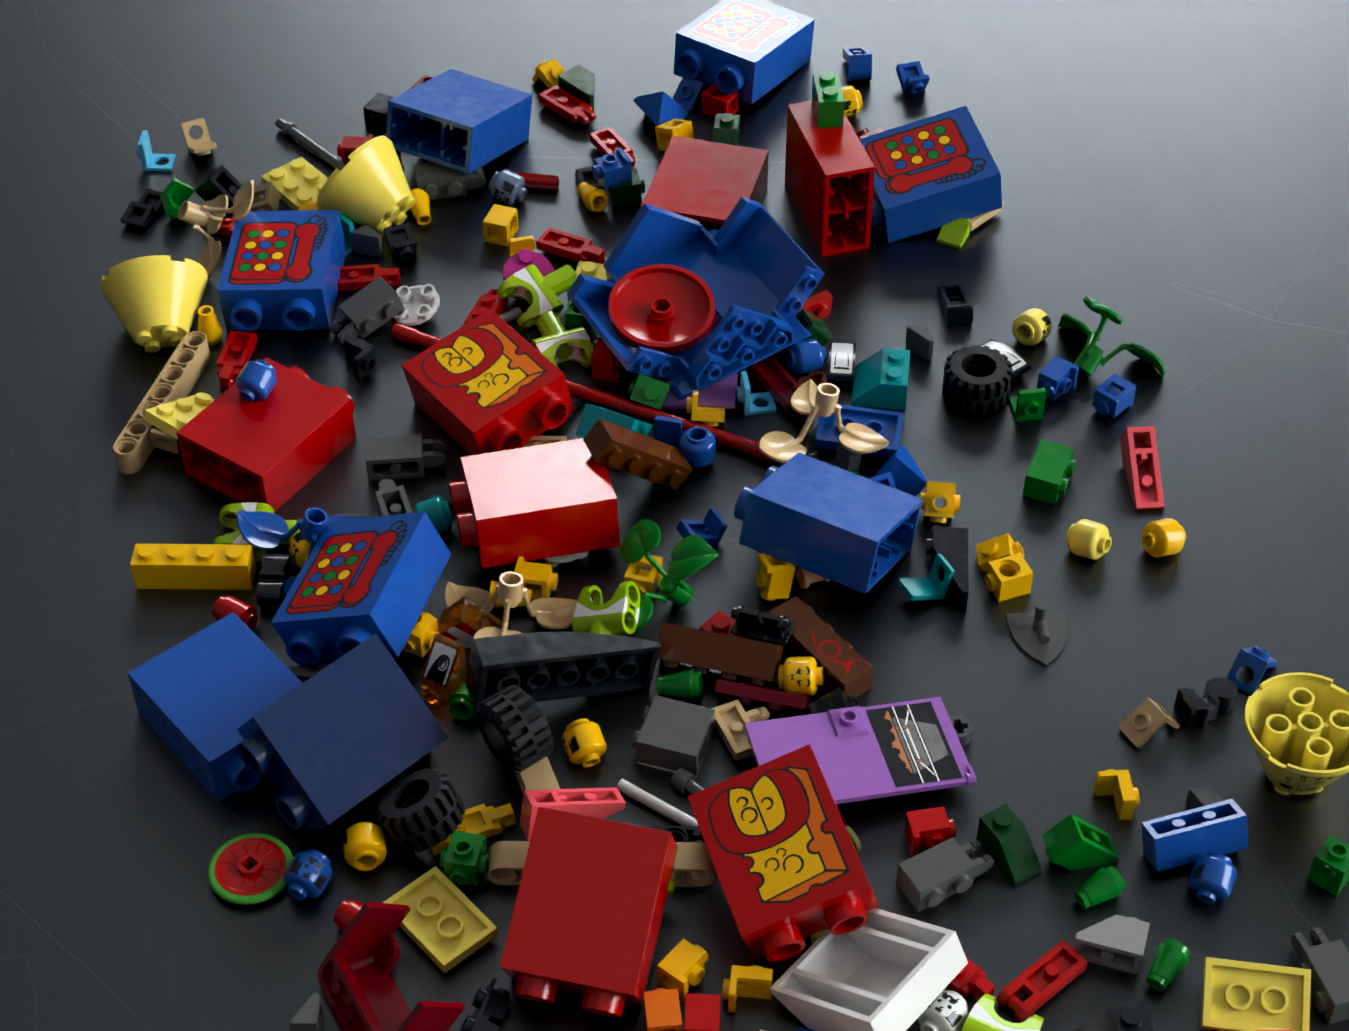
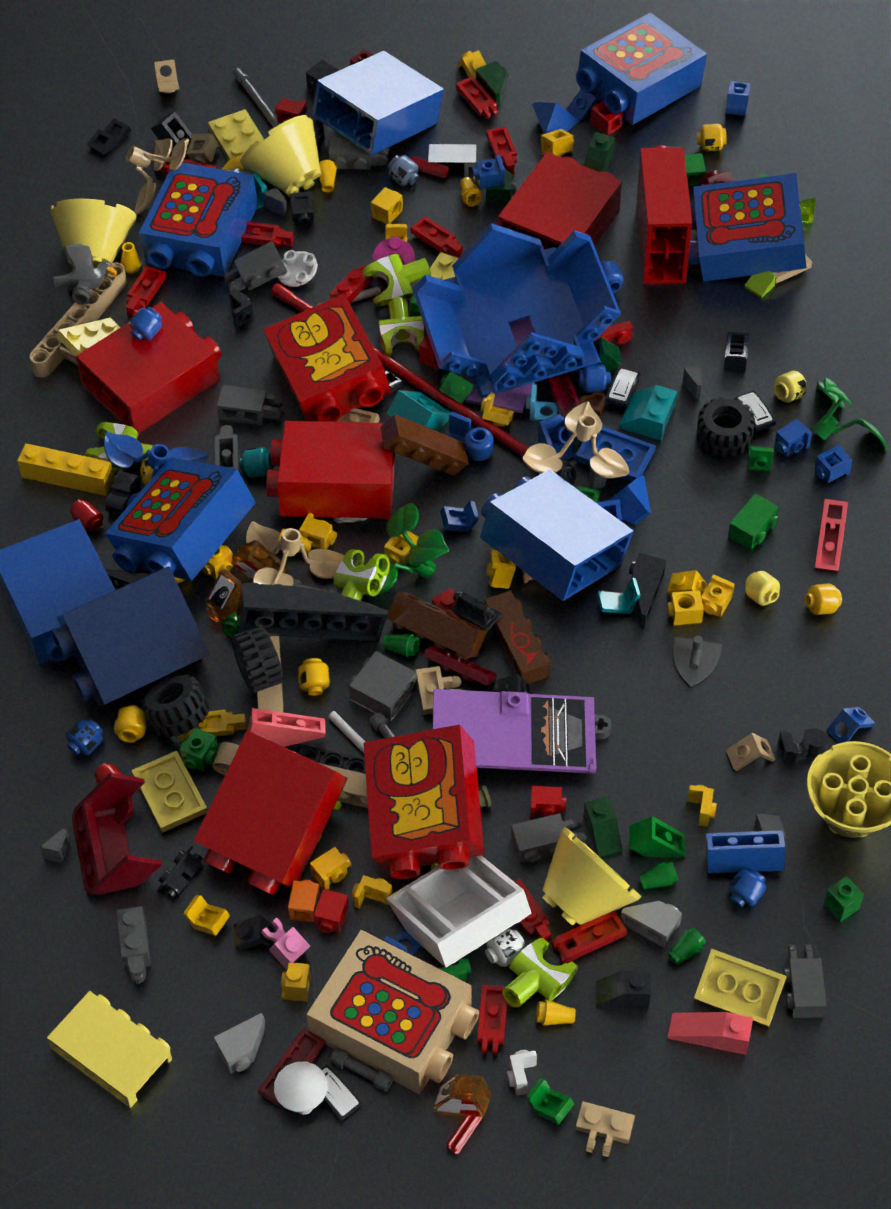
camera: 15 degrees right, 10 degrees up
medium azure bracket [136,130,177,172] -> none
green bracket [160,178,194,223] -> none
red wheel [208,833,293,905] -> none
red dish [608,264,715,354] -> none
yellow head [778,656,824,696] -> none
green brick [812,71,845,128] -> none
blue bracket [896,61,930,93] -> none
yellow brick [919,481,960,523] -> none
none -> dark grey animal [53,244,117,304]
none -> white sticker [428,144,476,163]
none -> blue slope [538,414,575,459]
none -> light yellow cone [542,827,642,925]
none -> yellow brick [701,574,735,618]

